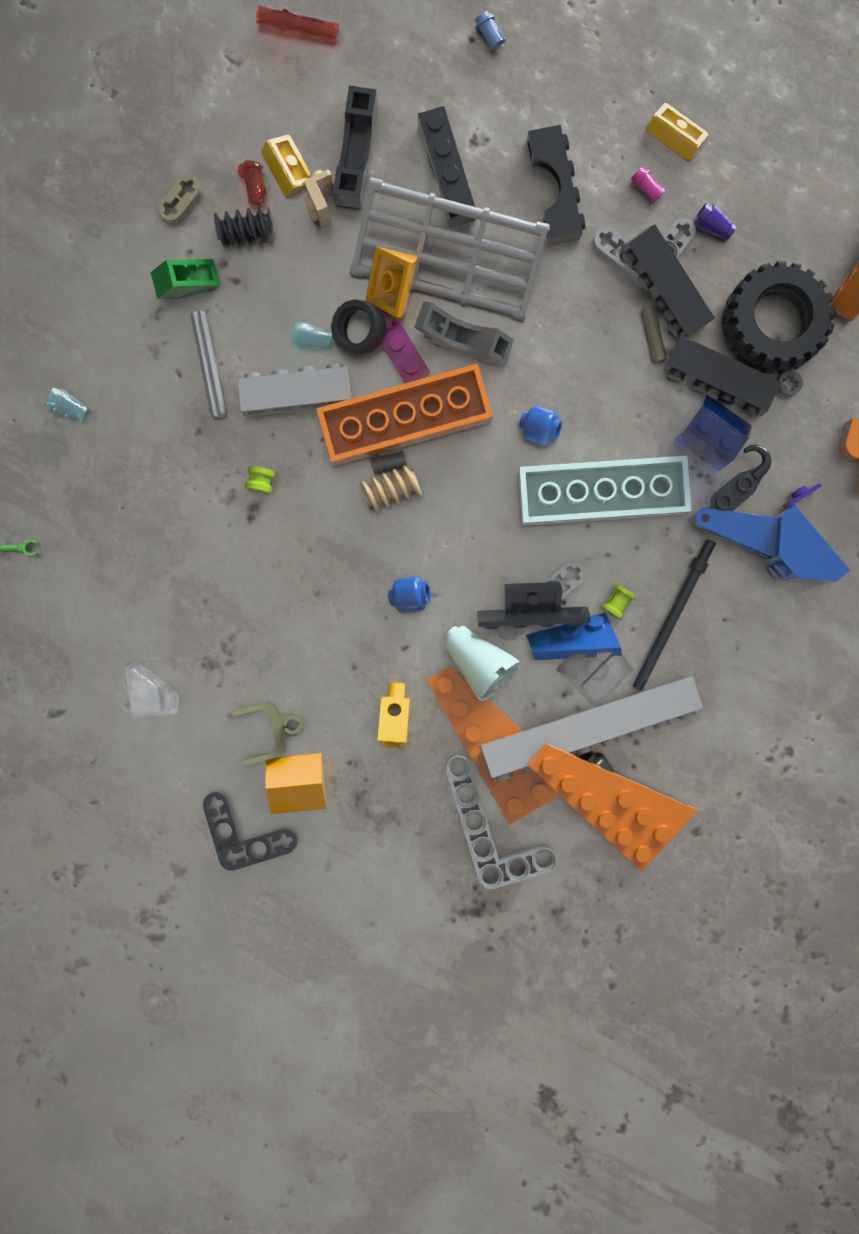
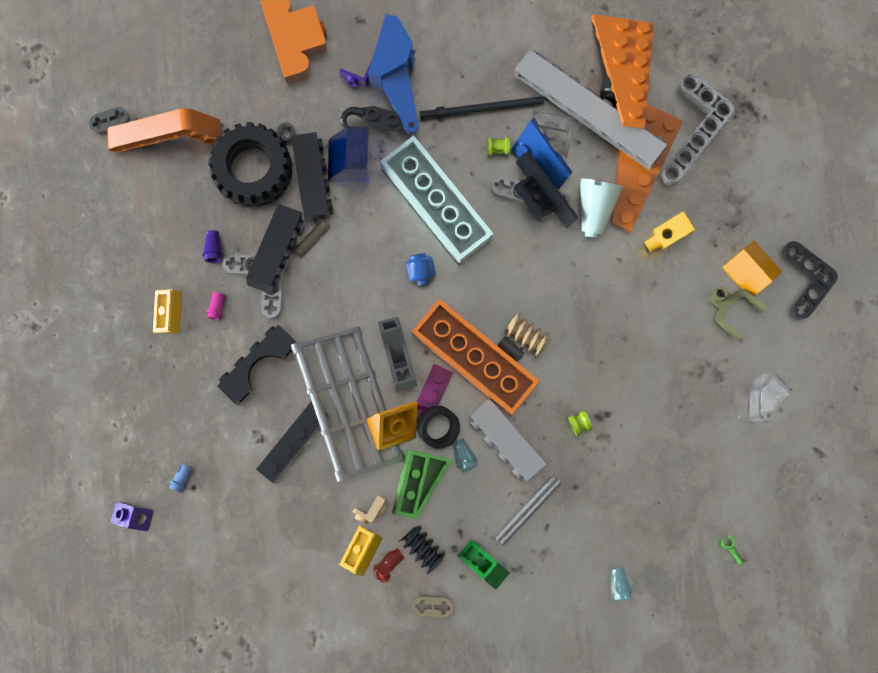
camera: 130 degrees left, 5 degrees down
clear red pin [256,5,339,41] -> none
black arch [332,85,378,208] -> none
blue head [388,576,431,614] -> none
none -> bright green wedge [392,450,452,519]

